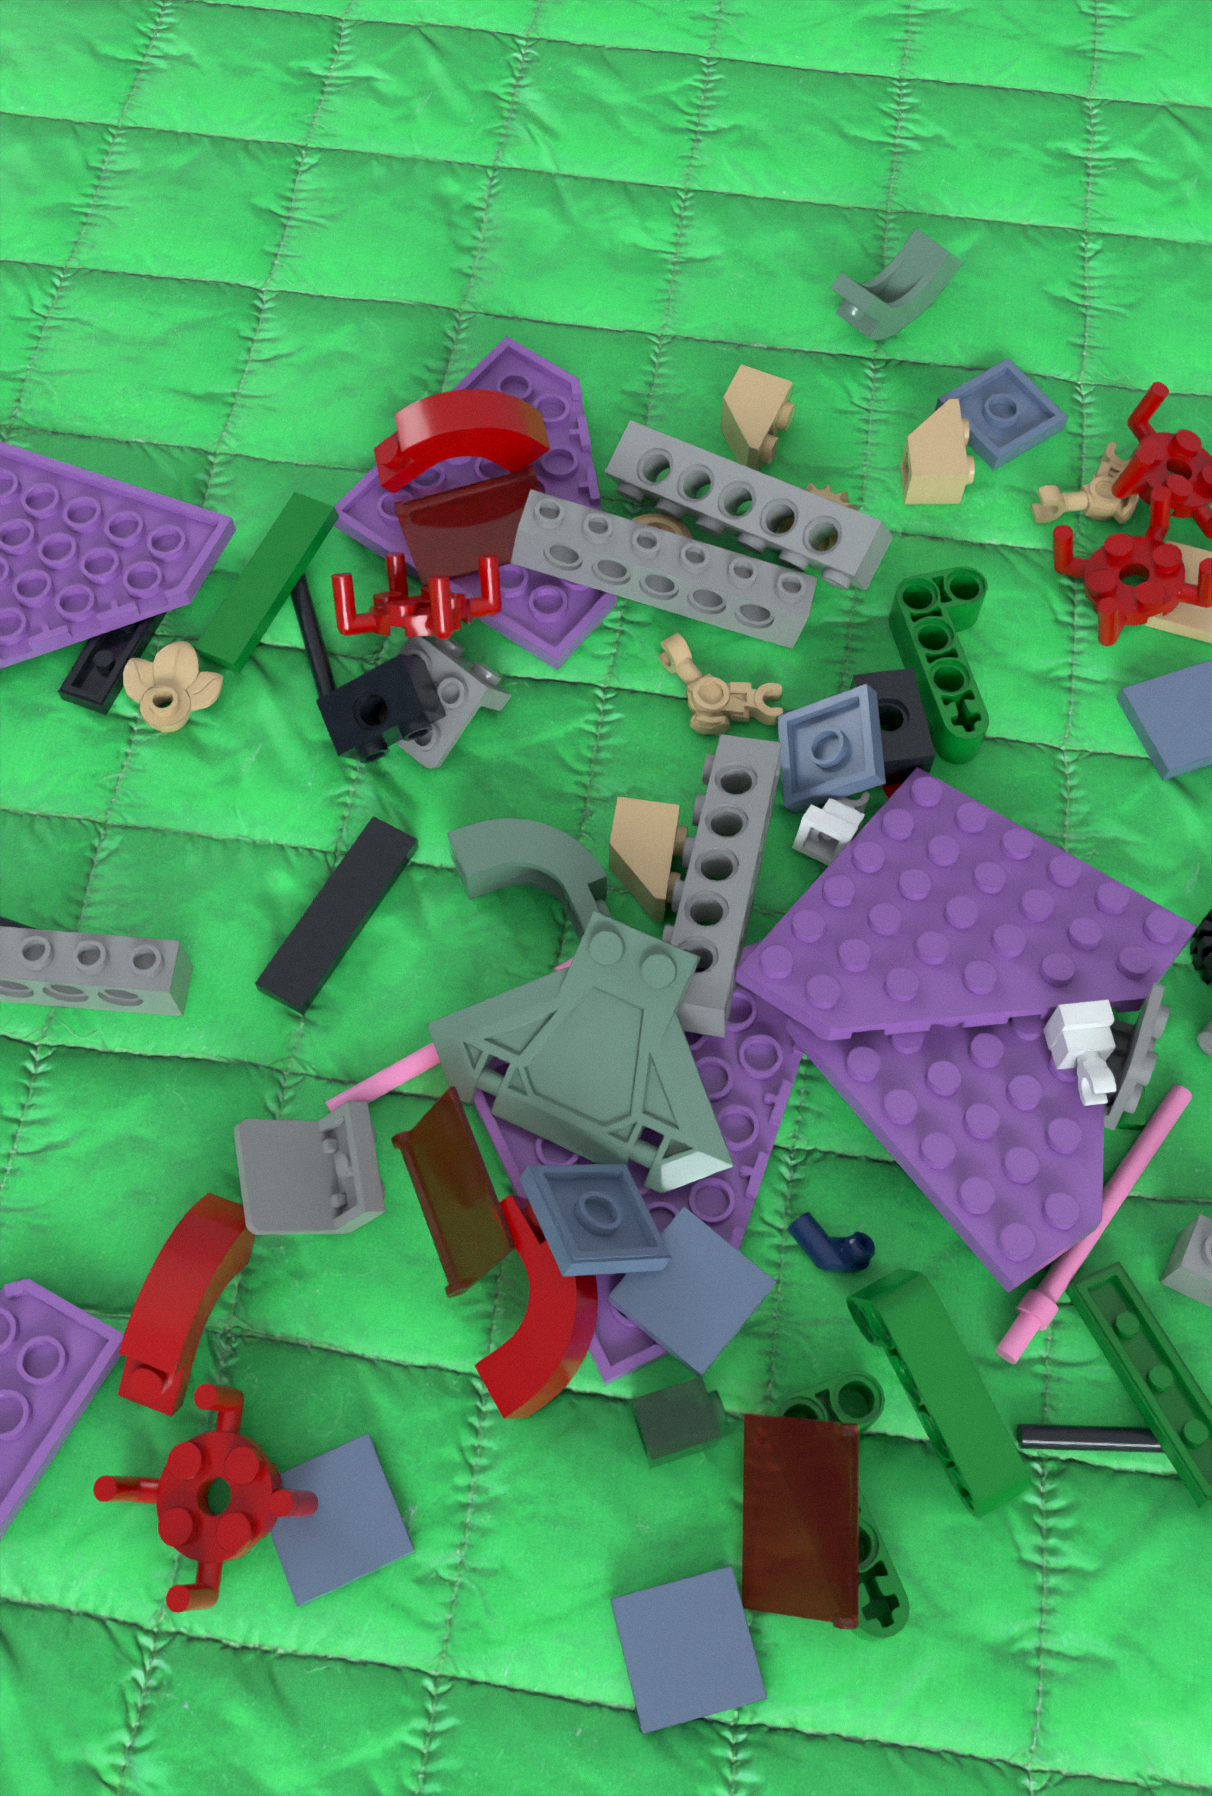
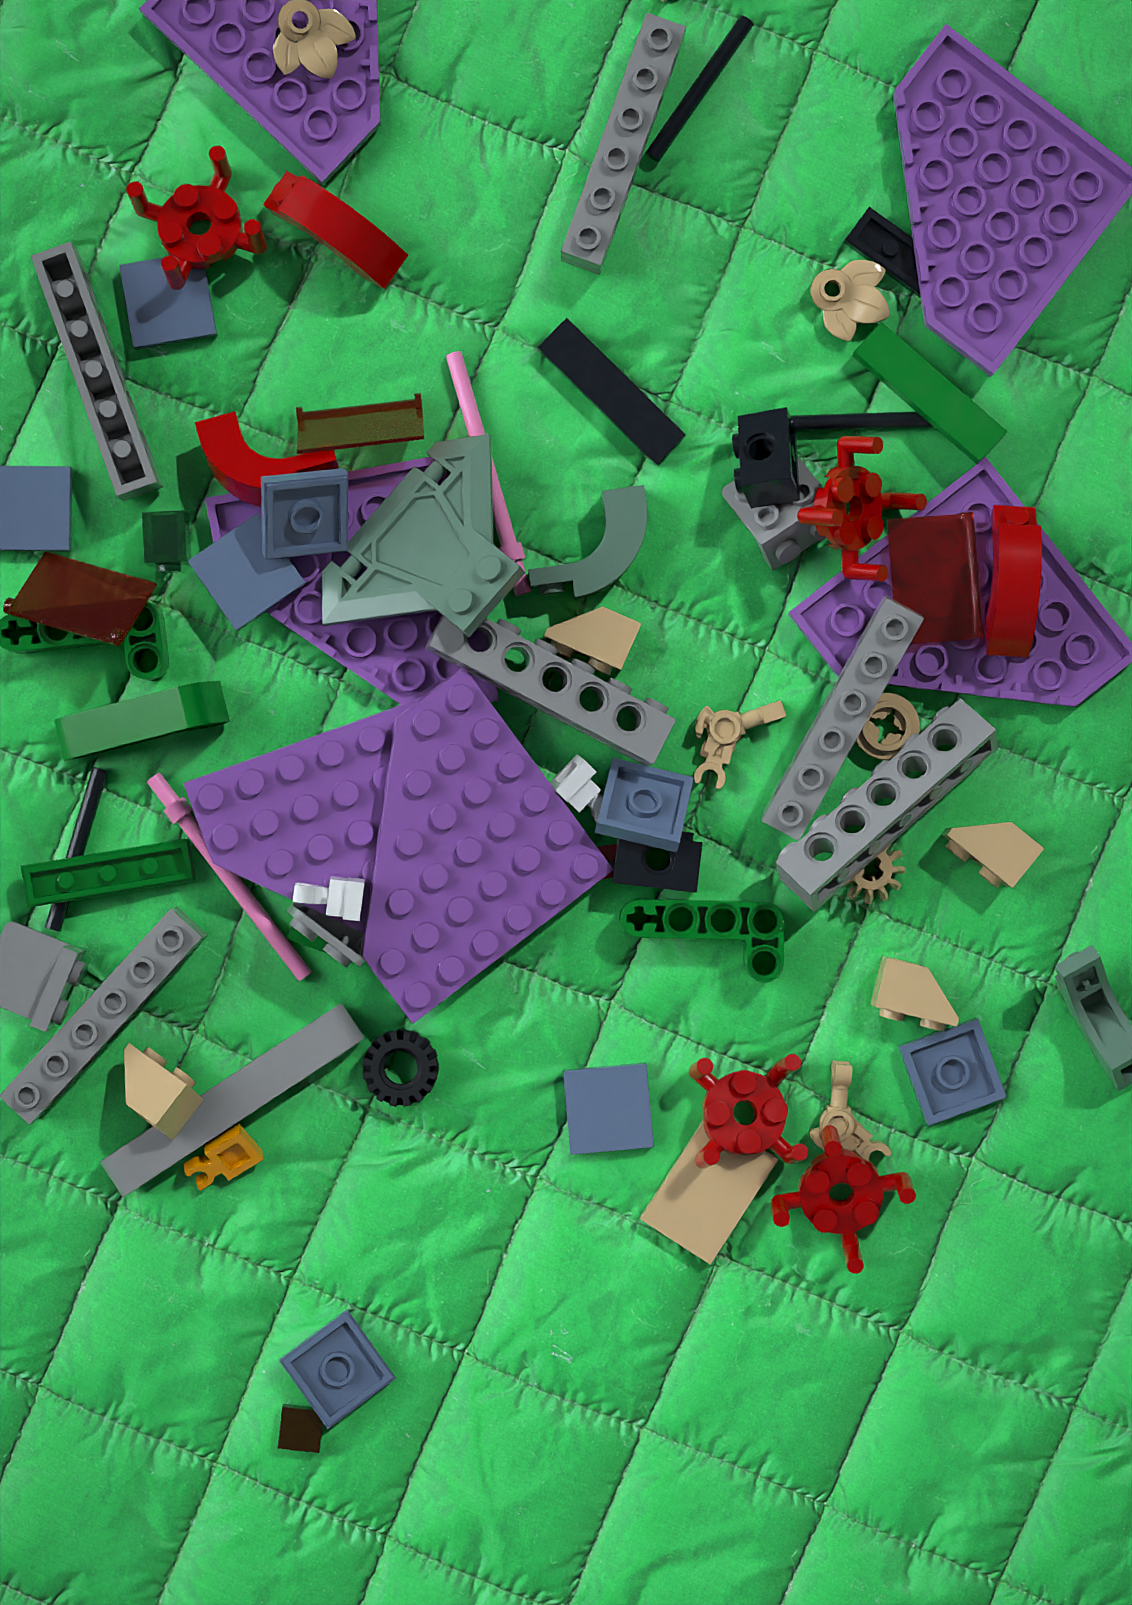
camera: 110 degrees right, 25 degrees up
light grey bracket [234,1101,386,1235] -> none
dark blue arm [787,1212,875,1273] -> none
none -> light grey brick [31,242,163,501]

